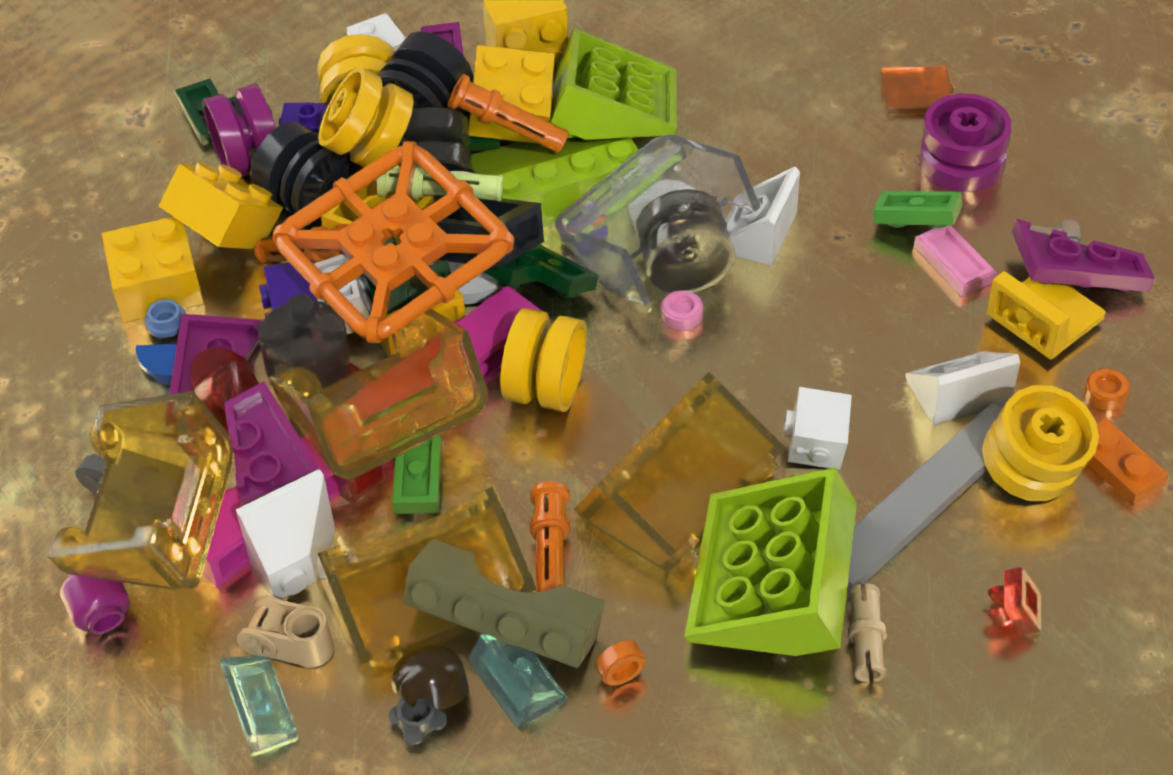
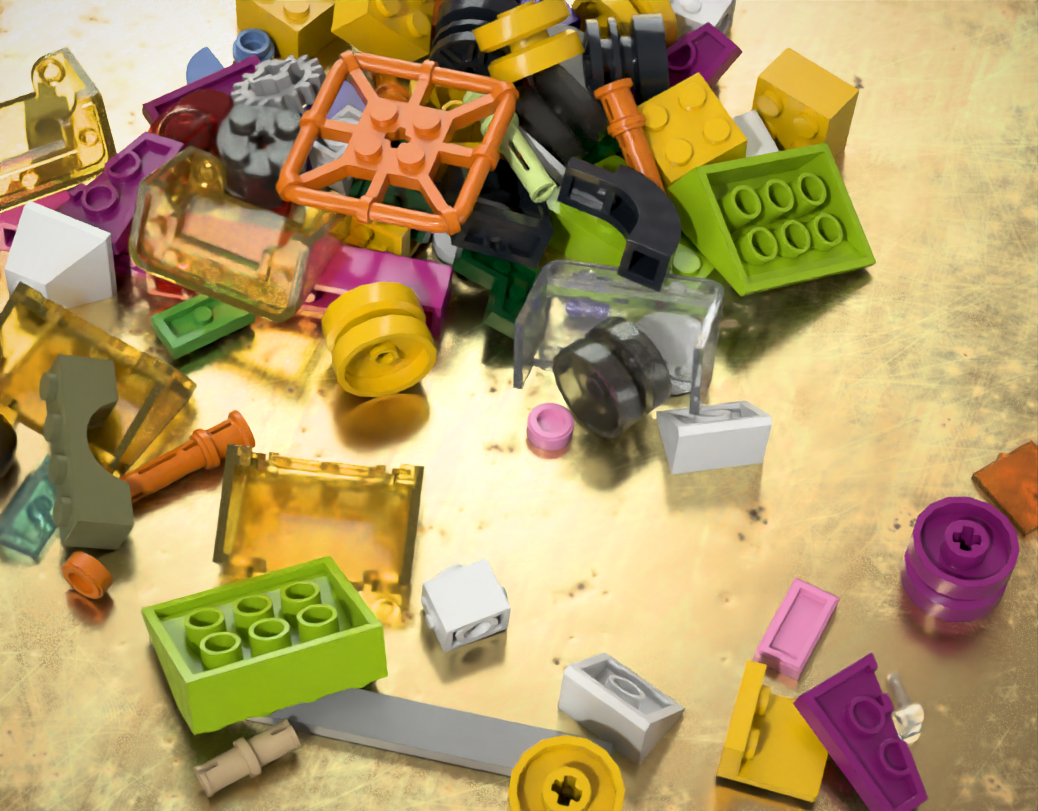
camera: 50 degrees right, 5 degrees up
bright green plate [873,191,963,228] -> none
none -> light grey gear [231,55,326,124]
none -> black arch [557,157,681,292]

